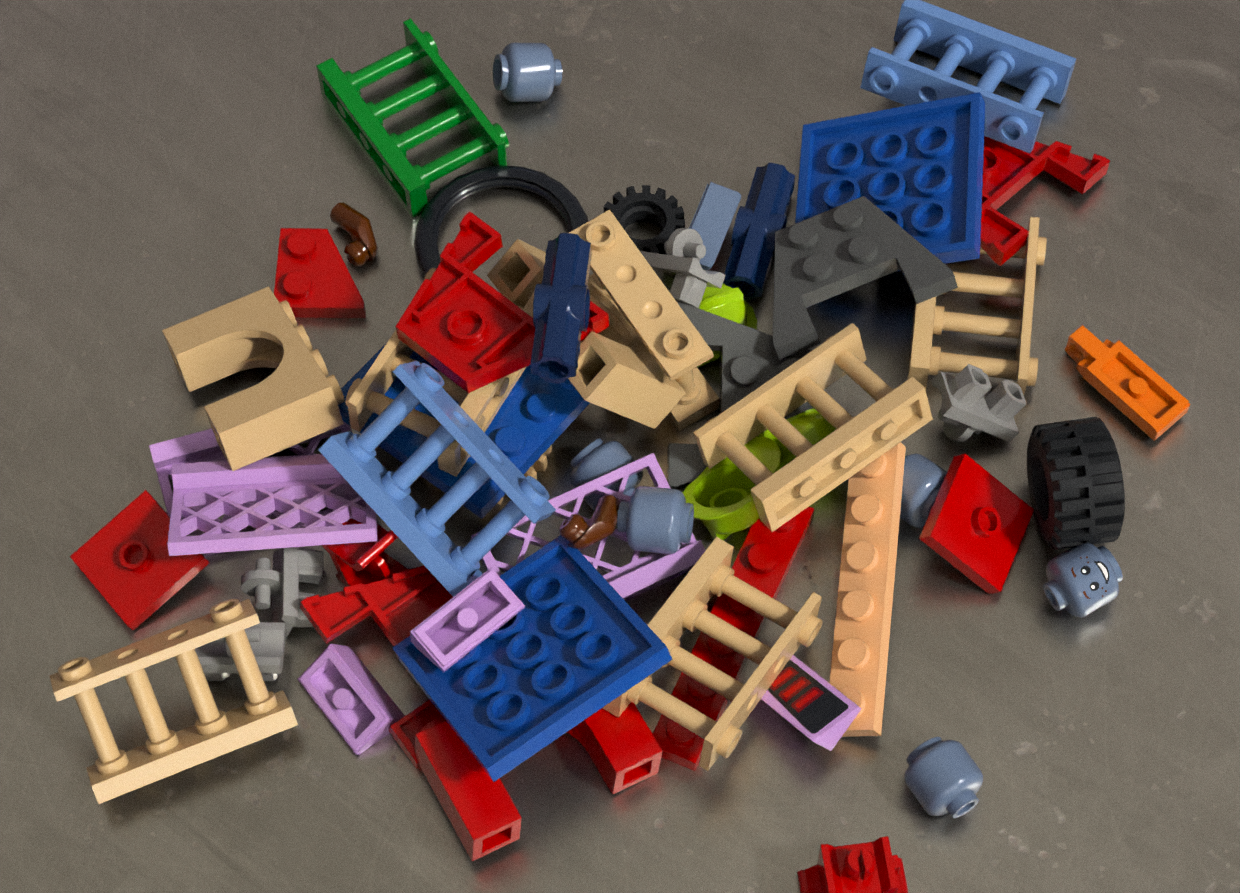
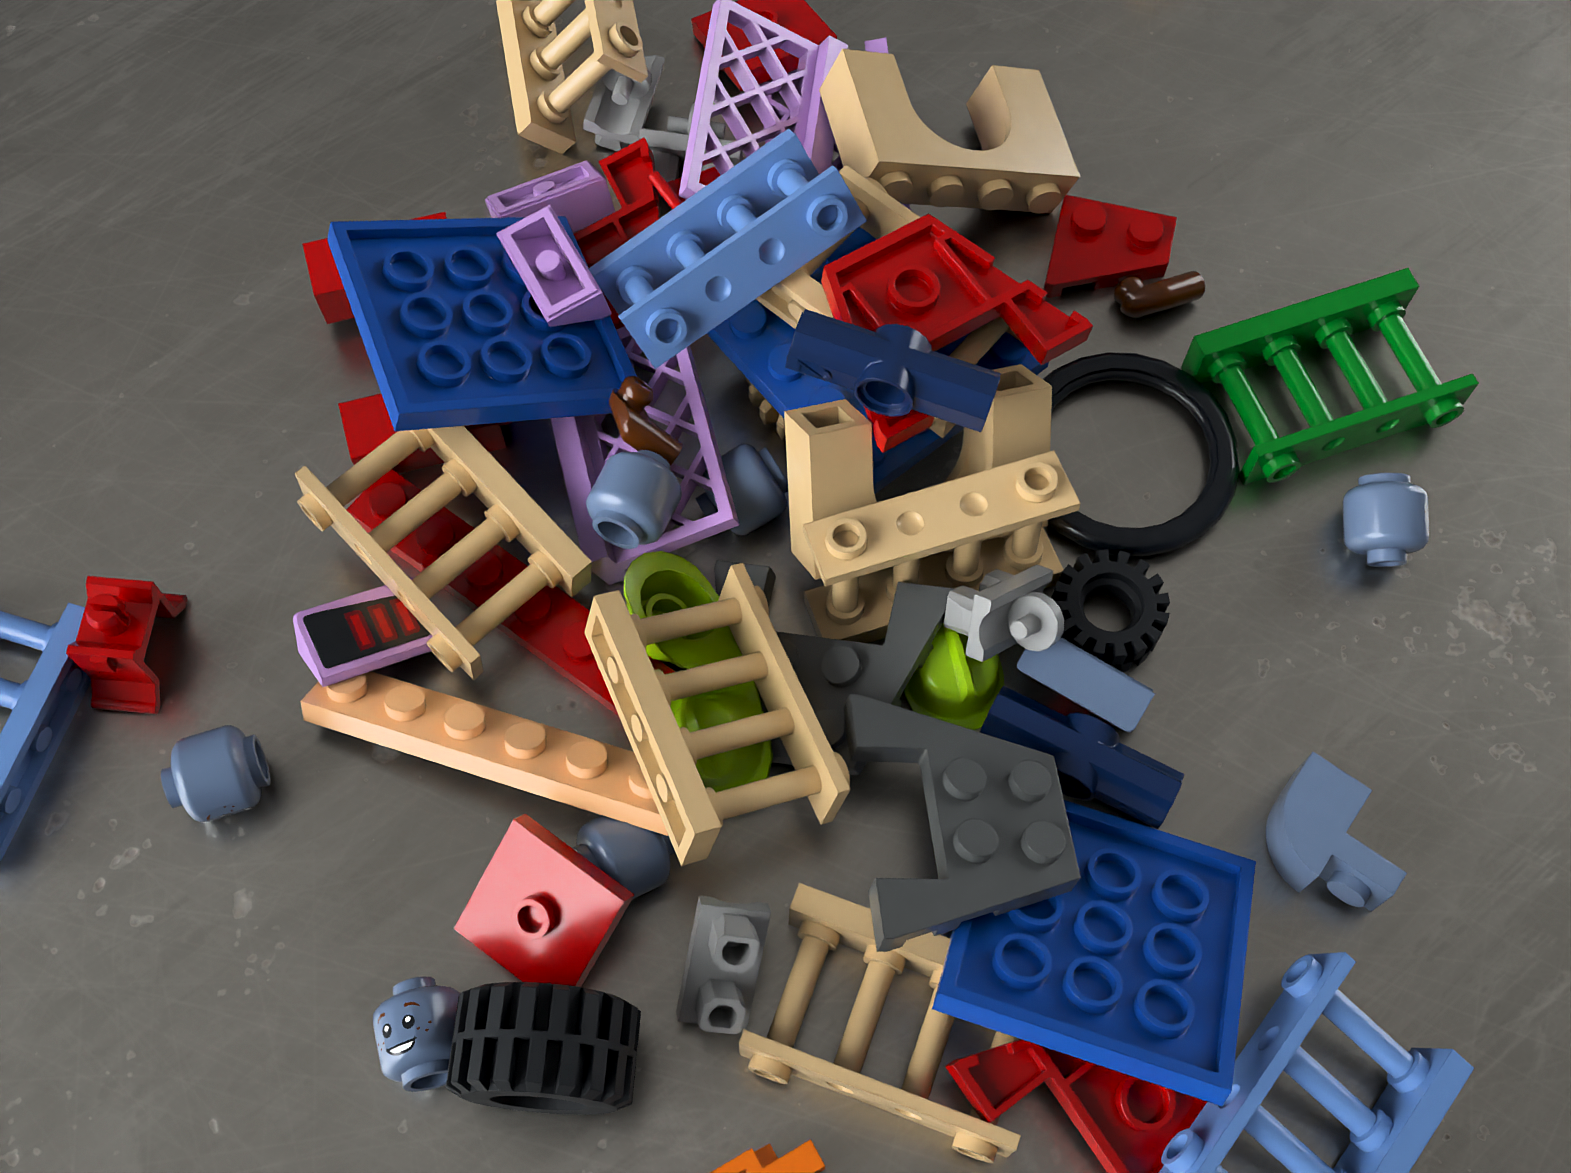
camera: 100 degrees right, 5 degrees up
none -> sand blue brick [1266,752,1407,912]

